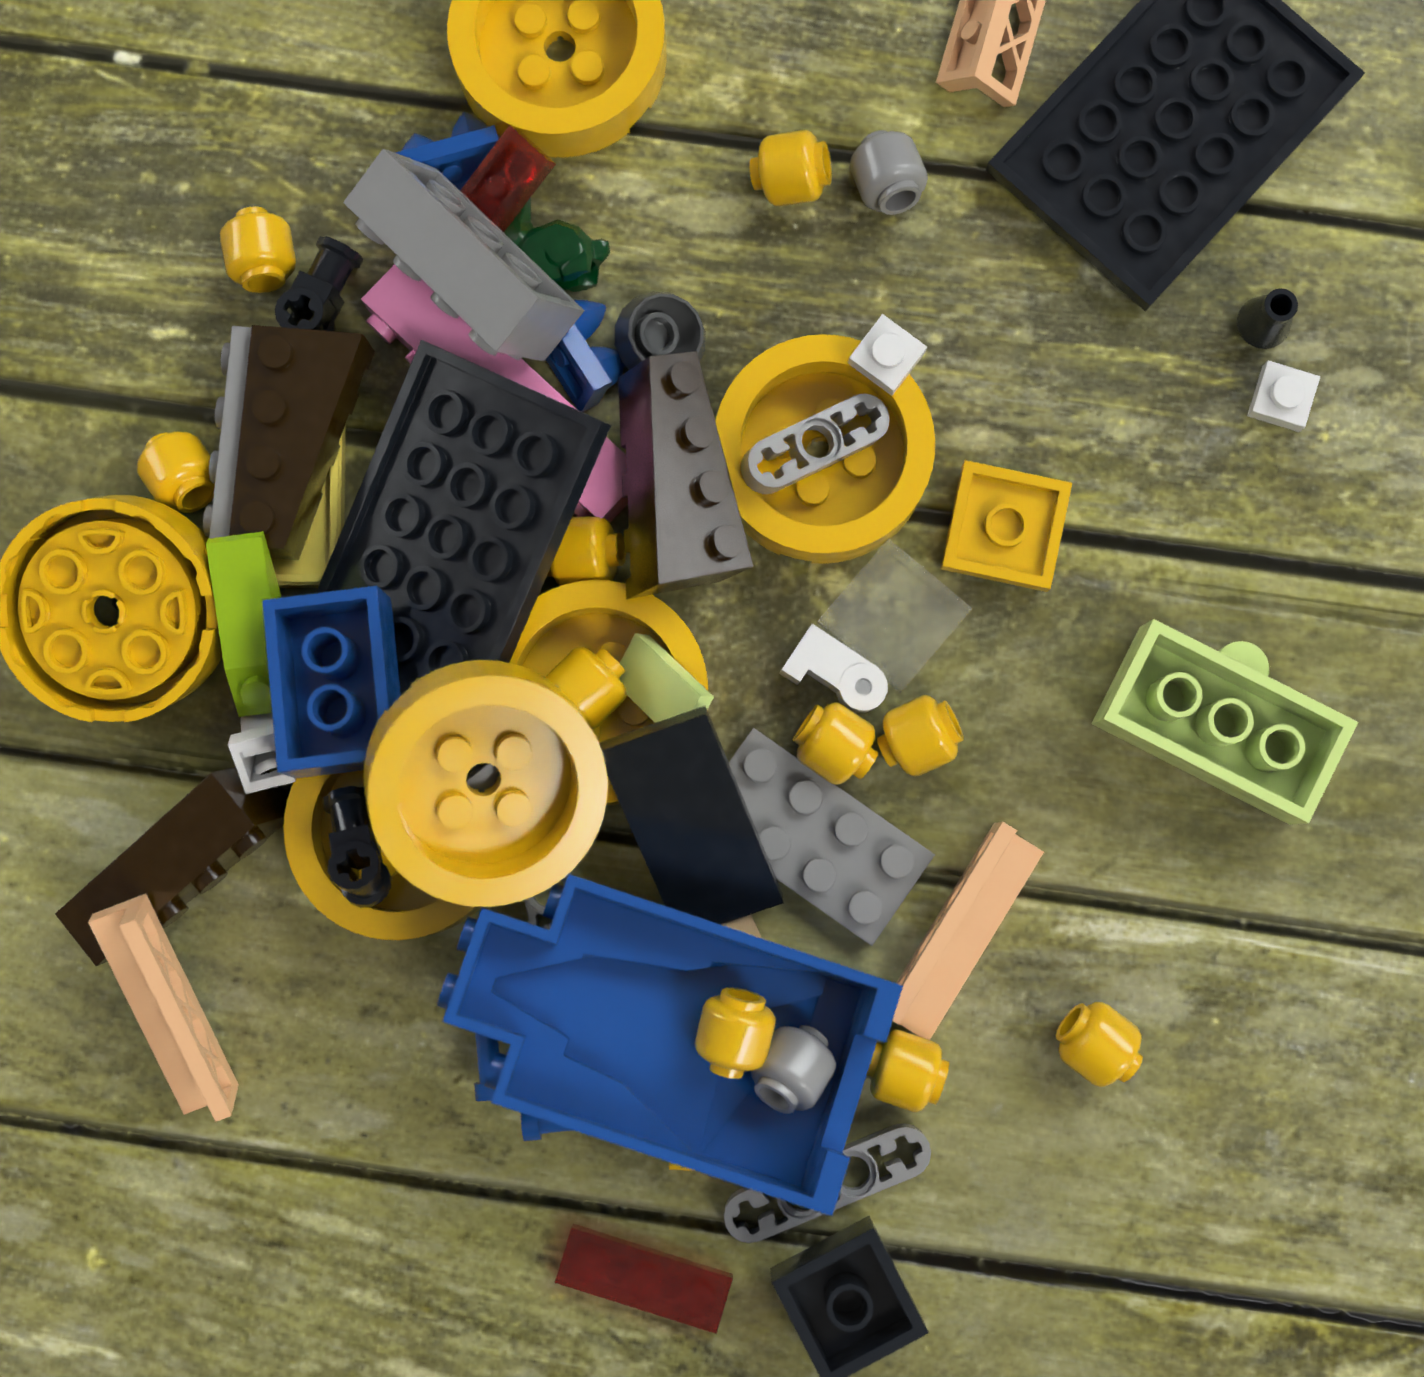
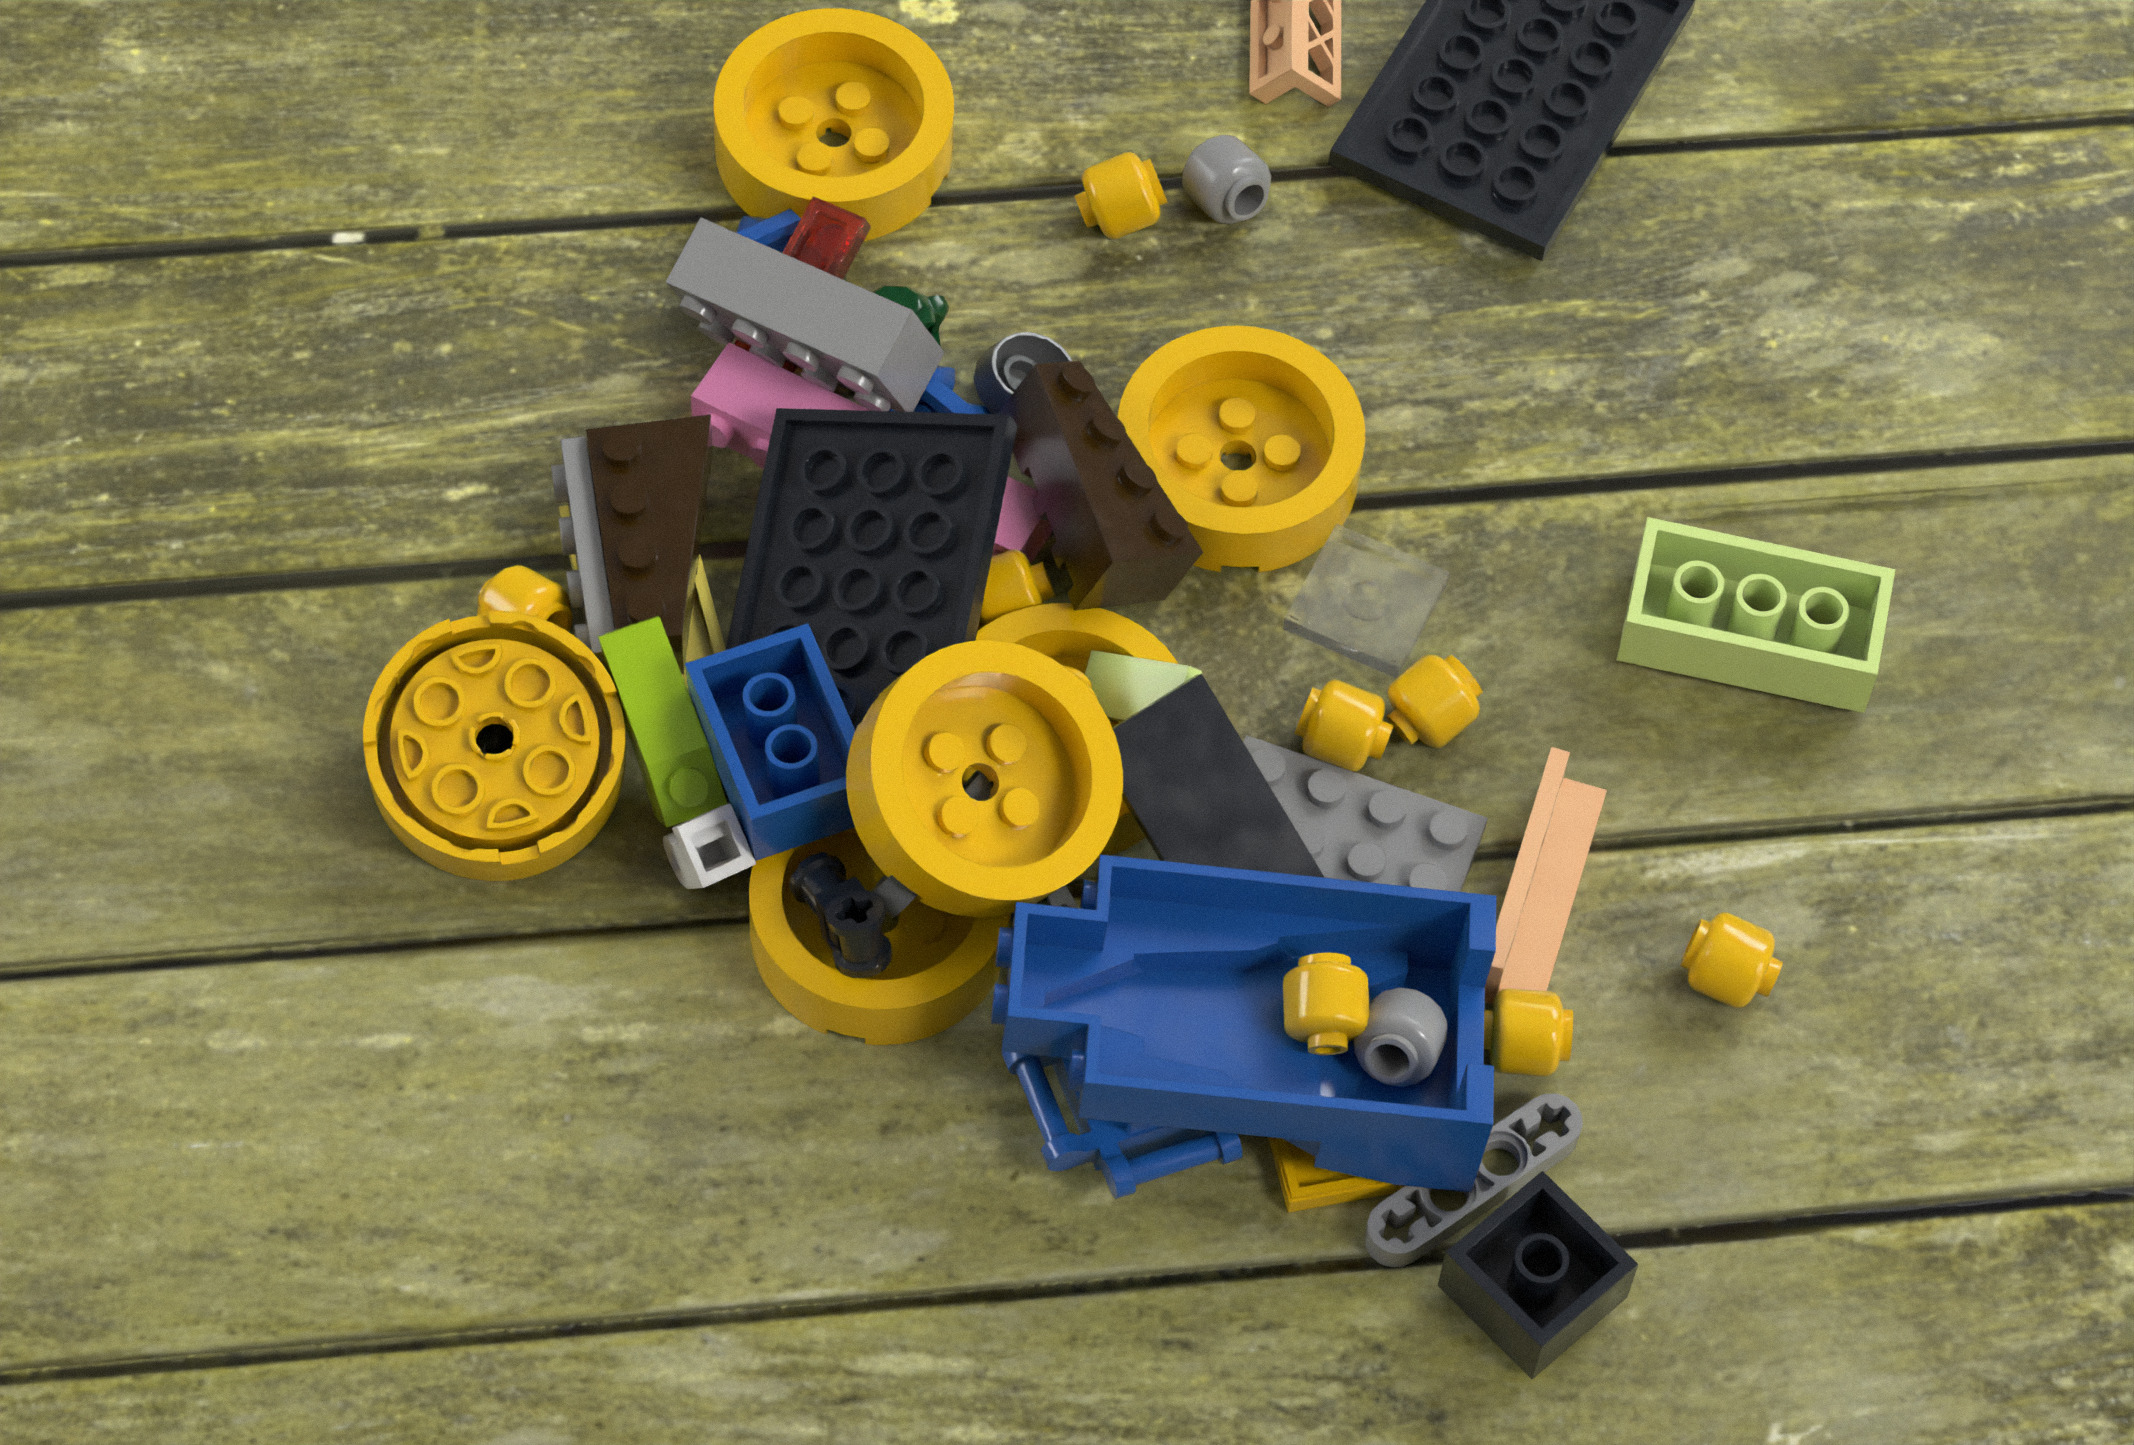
camera: 25 degrees left, 25 degrees down
dark brown wedge [55,767,288,966] -> none
light nougat fence [88,894,239,1122] -> none
yellow head [220,206,296,293] -> none
black connector [275,236,363,331] -> none
clear red plate [555,1224,733,1334] -> none
light grey beam [741,394,890,494] -> none
white leg [779,624,888,713] -> none
white plate [848,314,927,396] -> none
yellow plate [940,460,1072,592] -> none
black cone [1237,289,1298,349] -> none
white plate [1247,360,1320,432] -> none

